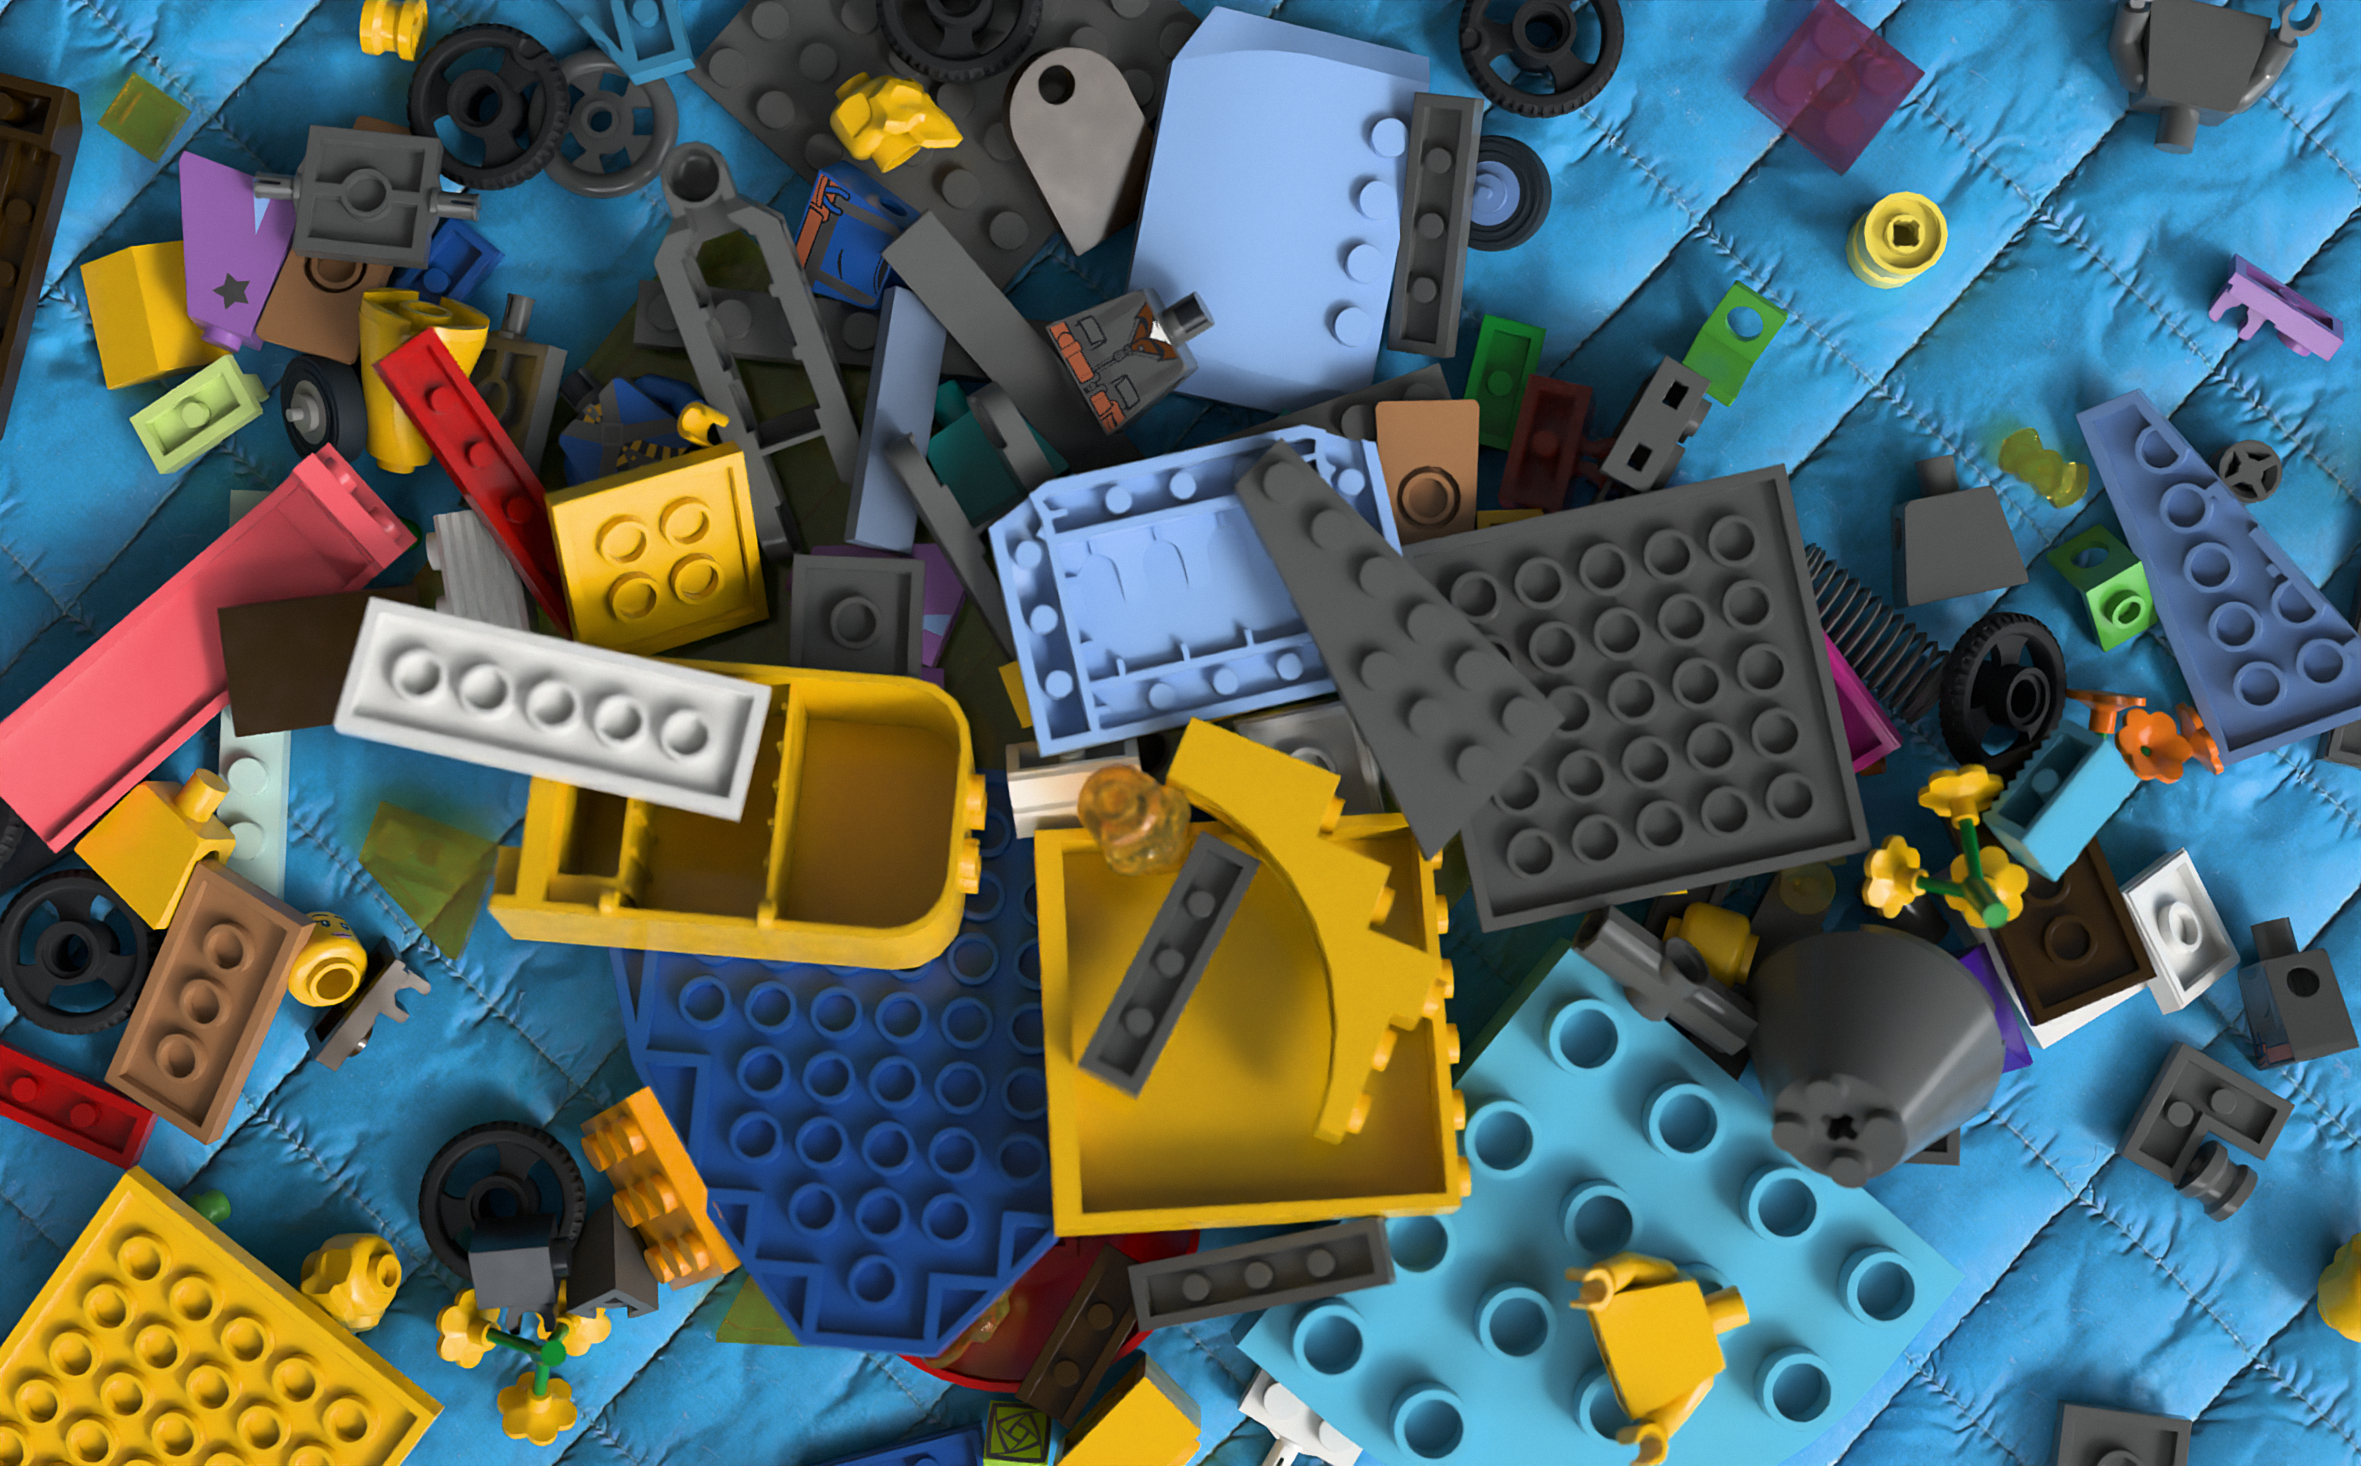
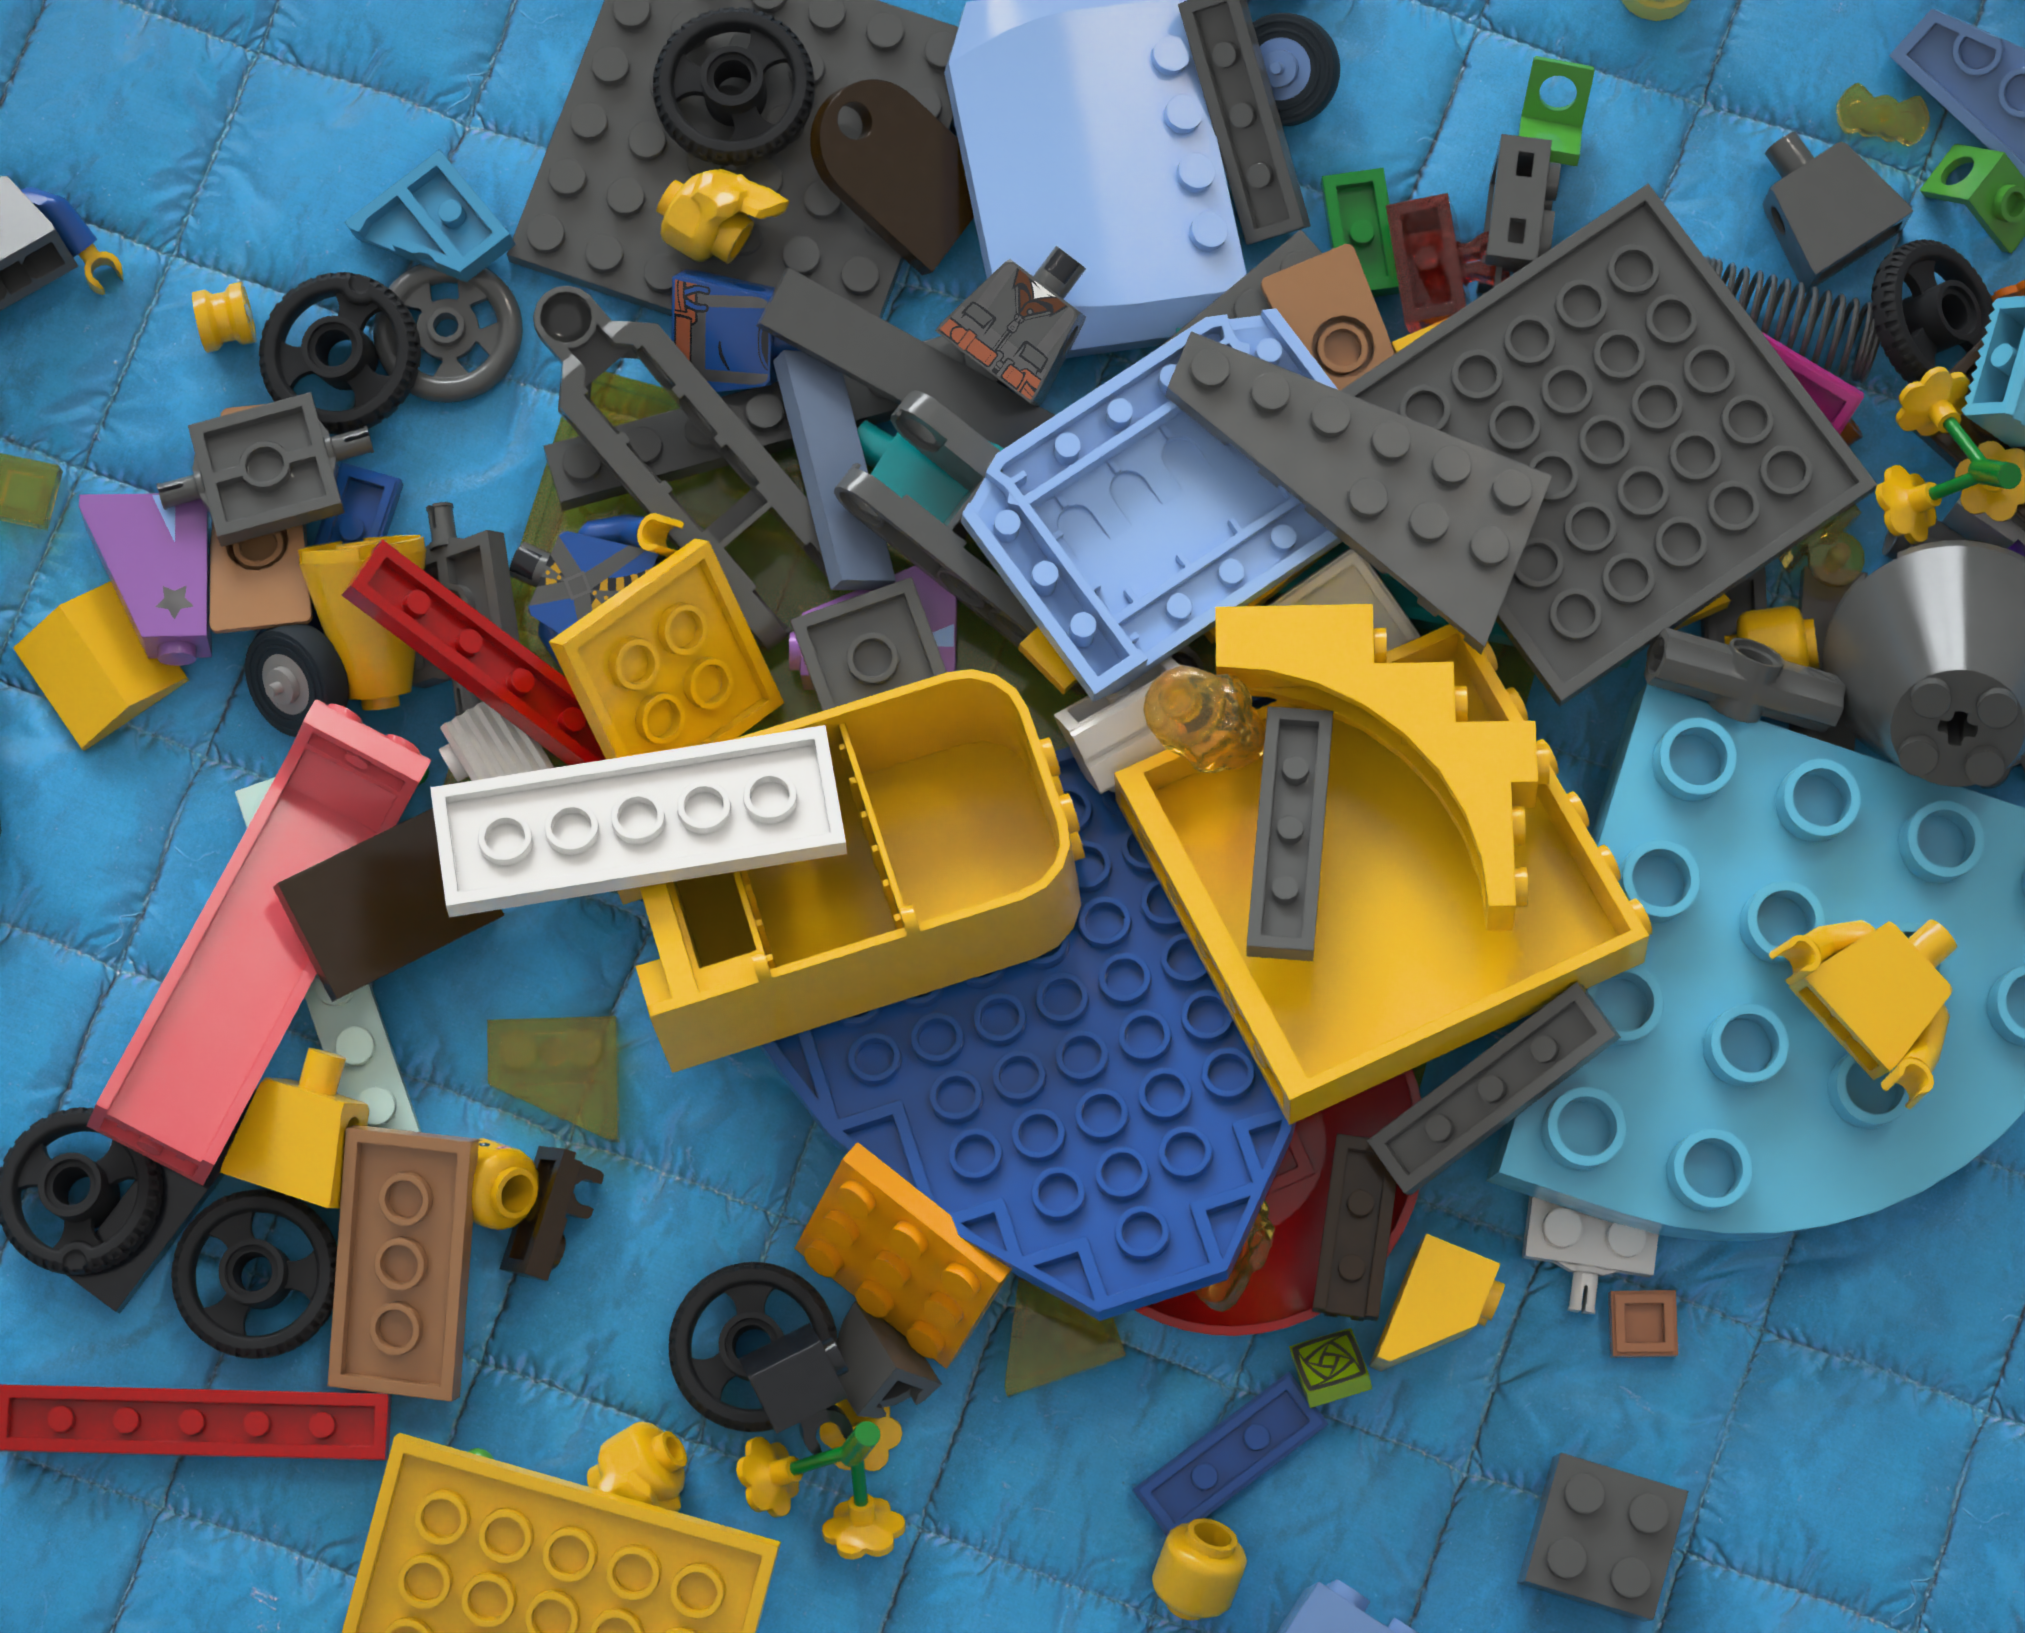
camera: 20 degrees left, 10 degrees down
yellowish green plate [129,354,269,474] -> none

